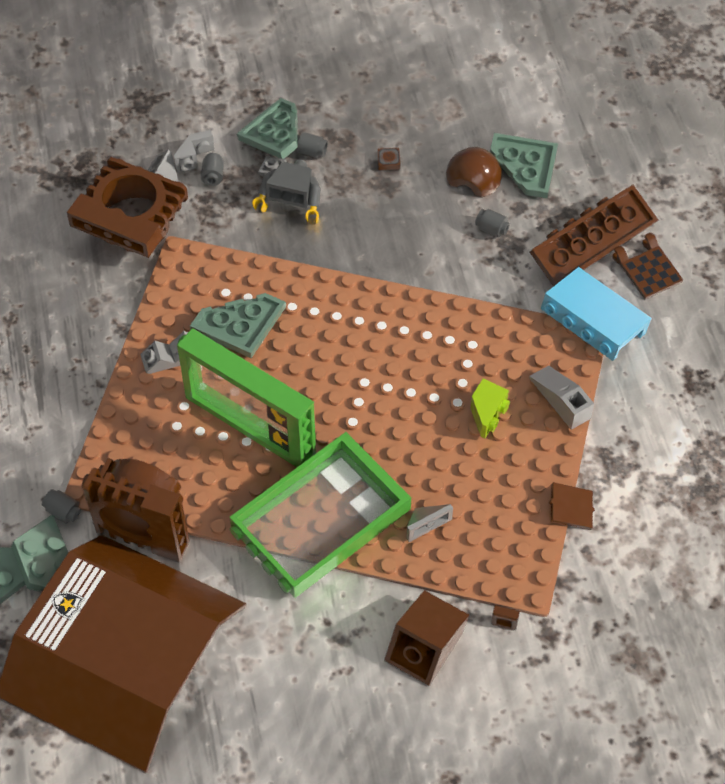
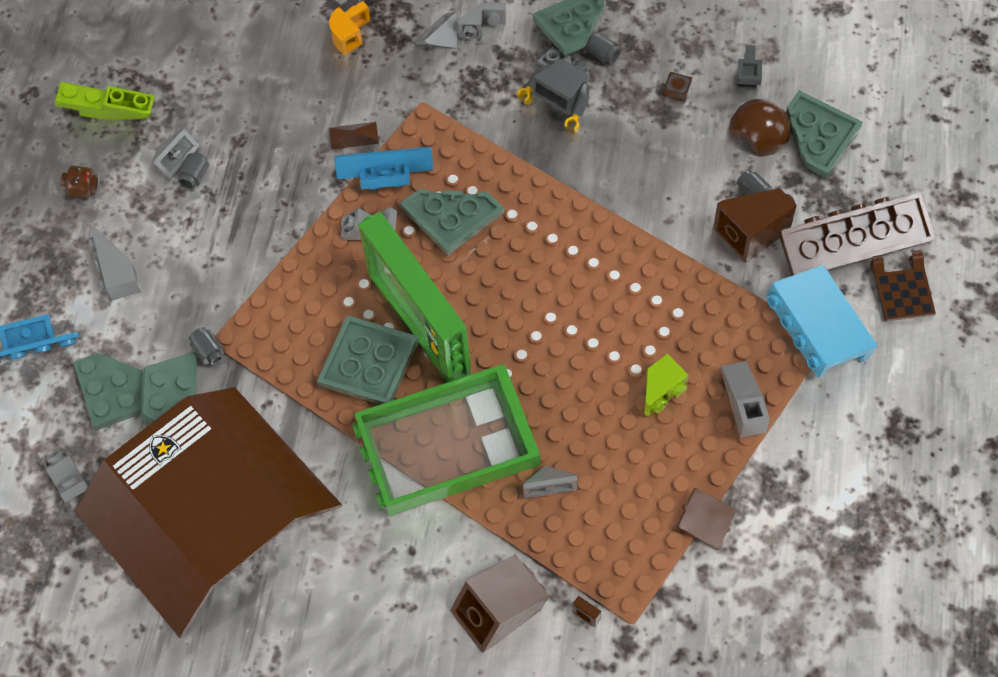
camera: 25 degrees right, 5 degrees up
reddish brown hose [67,157,188,258] -> none
reddish brown hose [82,458,190,563] -> none
dark grey brick [201,153,224,186] -> none
none -> sand green plate [317,315,419,405]
none -> light orange brick [329,1,371,56]
none -> reddish brown slope [329,122,379,150]
none -> dark azure bracket [334,147,434,190]
none -> reddish brown slope [713,188,797,263]
none -> dark grey plate [737,45,762,85]

